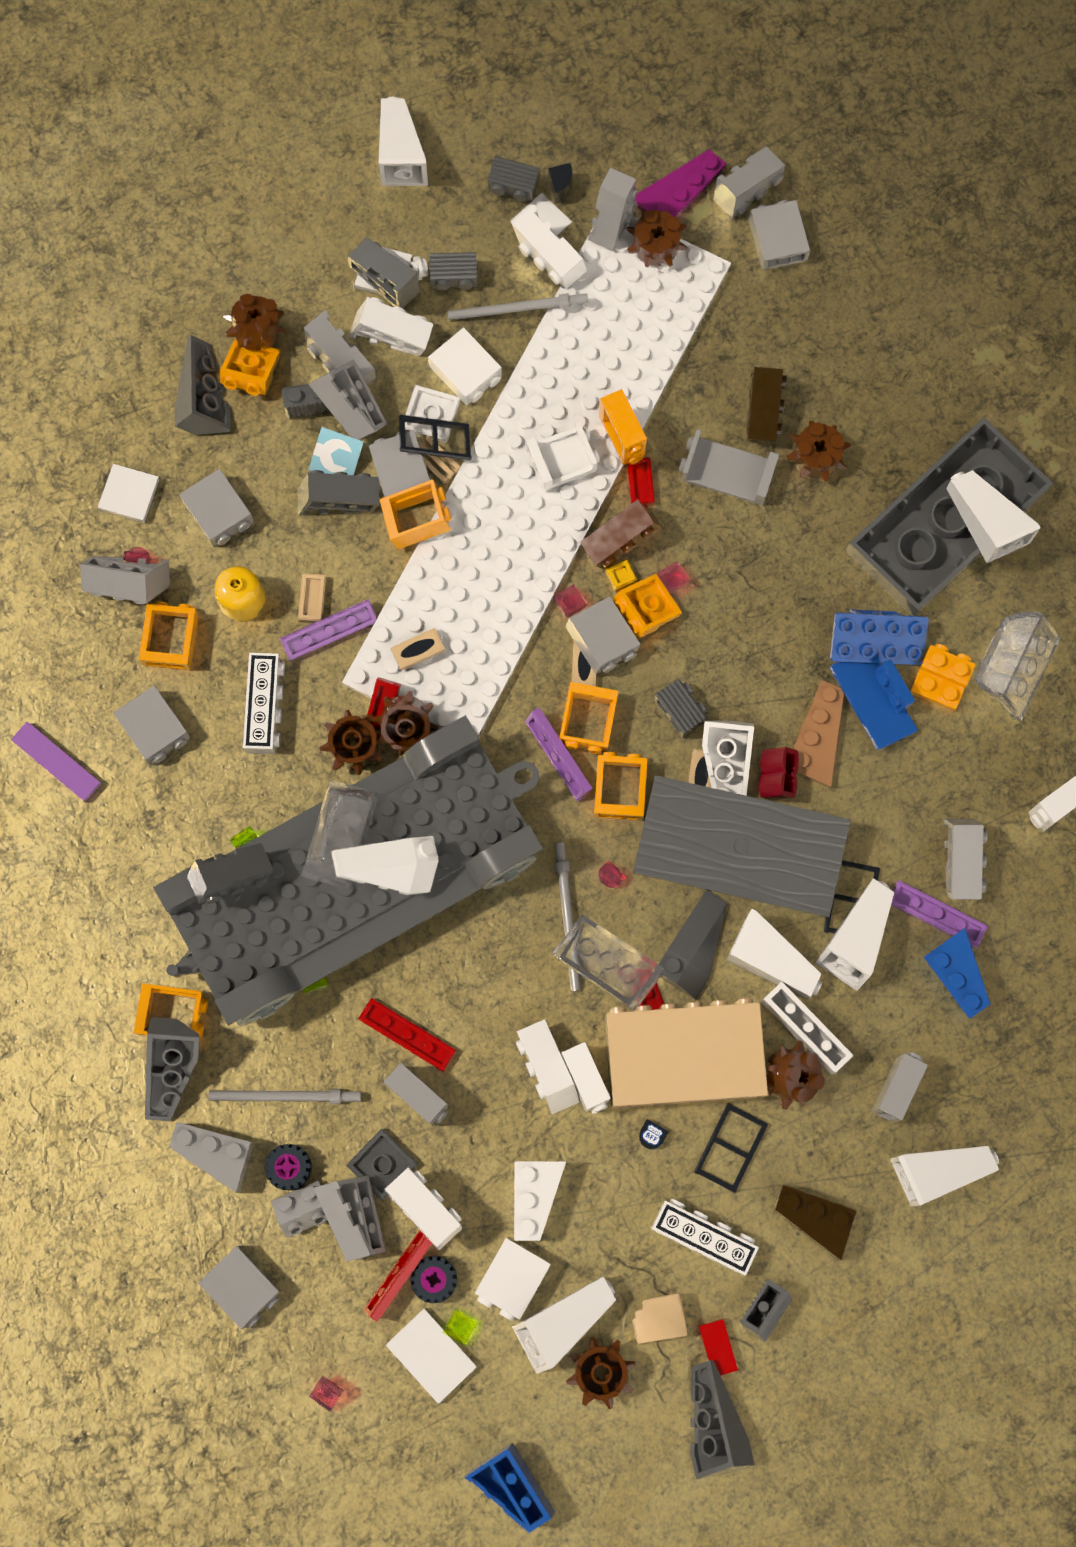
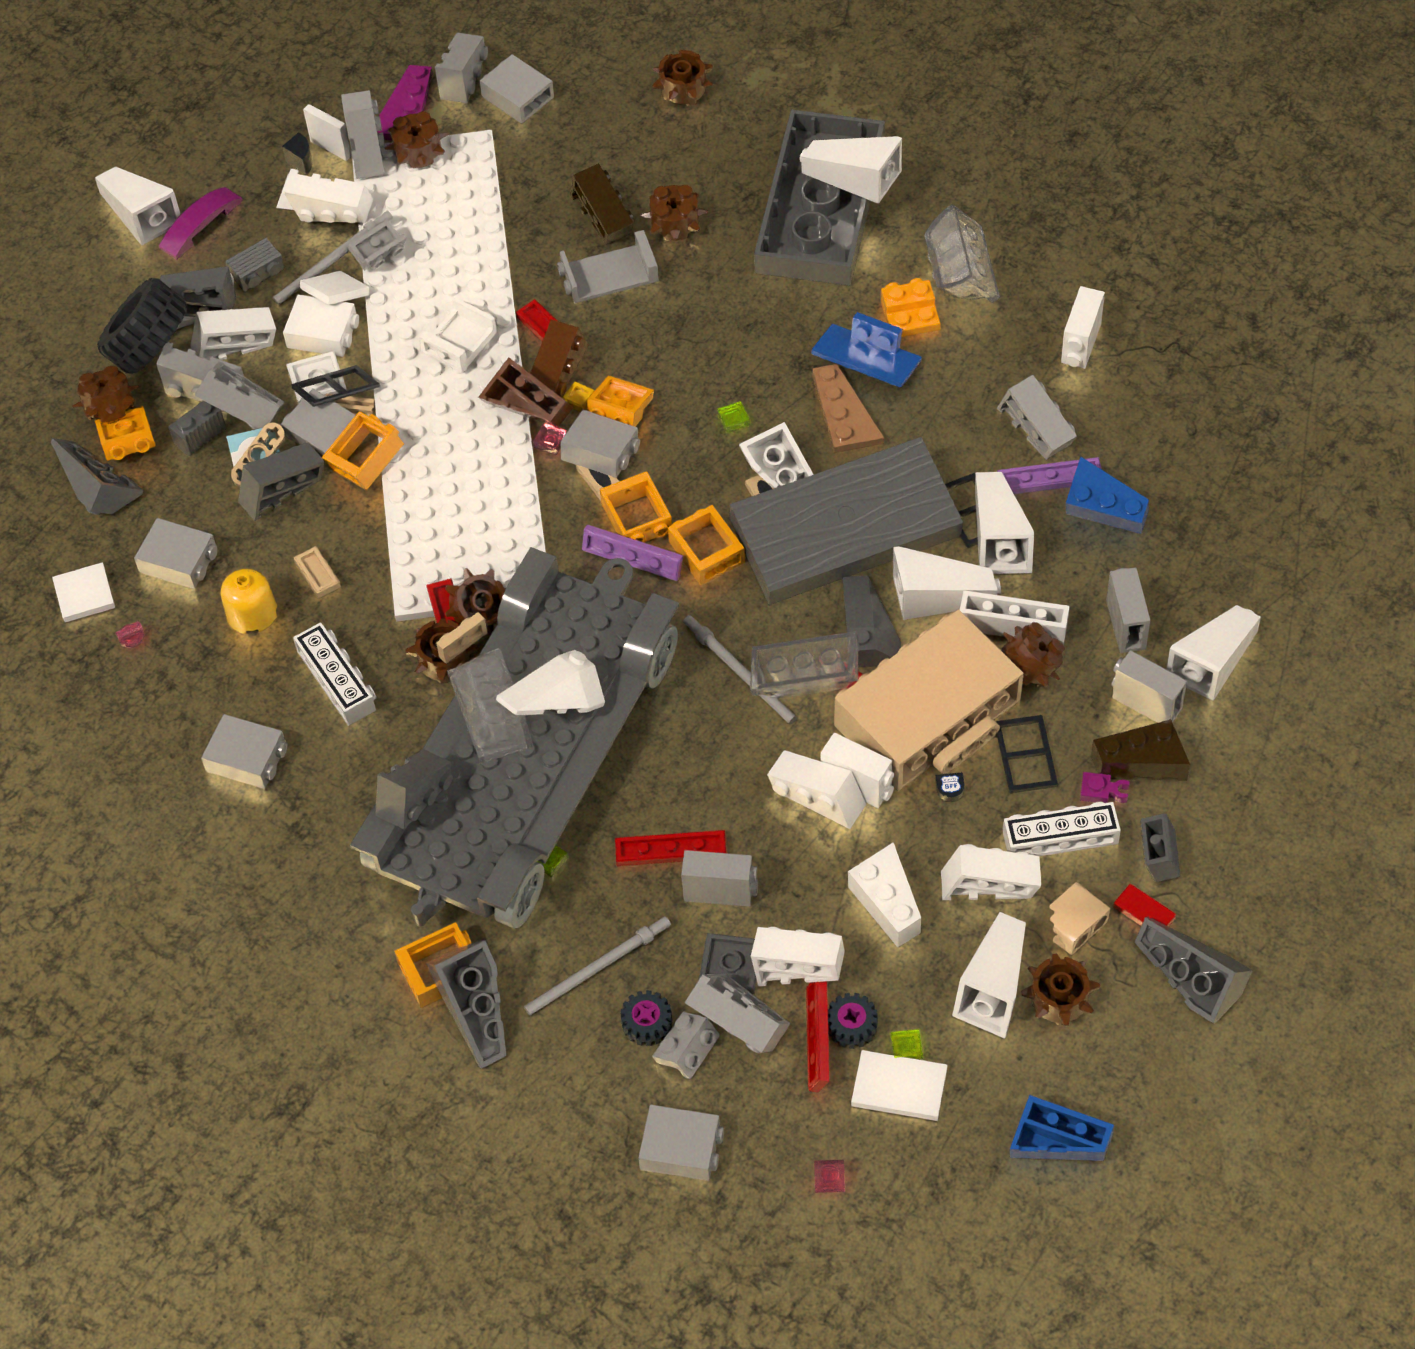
camera: 30 degrees left, 20 degrees down
medium lavender tile [11,721,101,802] -> none
light grey wedge [80,556,170,604] -> none
light orange window [139,601,199,671] -> none
light grey wedge [169,1122,254,1193] -> none
medium lavender tile [280,599,377,661] -> none
tan tile [391,628,445,671] -> none
white brick [475,1238,551,1321] -> none
dark grey brick [487,156,540,202] -> none
clear pink plate [598,861,626,888] -> none
light orange window [599,389,647,465] -> none
dark grey brick [654,679,708,738] -> none
clear pink plate [657,561,690,595] -> none
dark red brick [758,747,799,801] -> none
blue bracket [830,609,929,665] -> none
none -> black tyre [97,278,187,374]
none -> magenta slope [159,187,243,260]
none -> tan beam [231,423,285,487]
none -> white tile [300,271,369,305]
none -> white tile [303,104,352,161]
none -> light grey bracket [347,219,406,271]
none -> tan plate [436,612,487,663]
none -> reddish brown wedge [478,357,574,427]
none -> reddish brown brick [652,50,713,106]
none -> clear neon green tile [717,401,750,433]
none -> tan beam [932,716,1000,774]
none -> white wedge [941,844,1041,900]
none -> magenta plate [1080,772,1130,803]
none -> light grey brick [1111,650,1187,723]

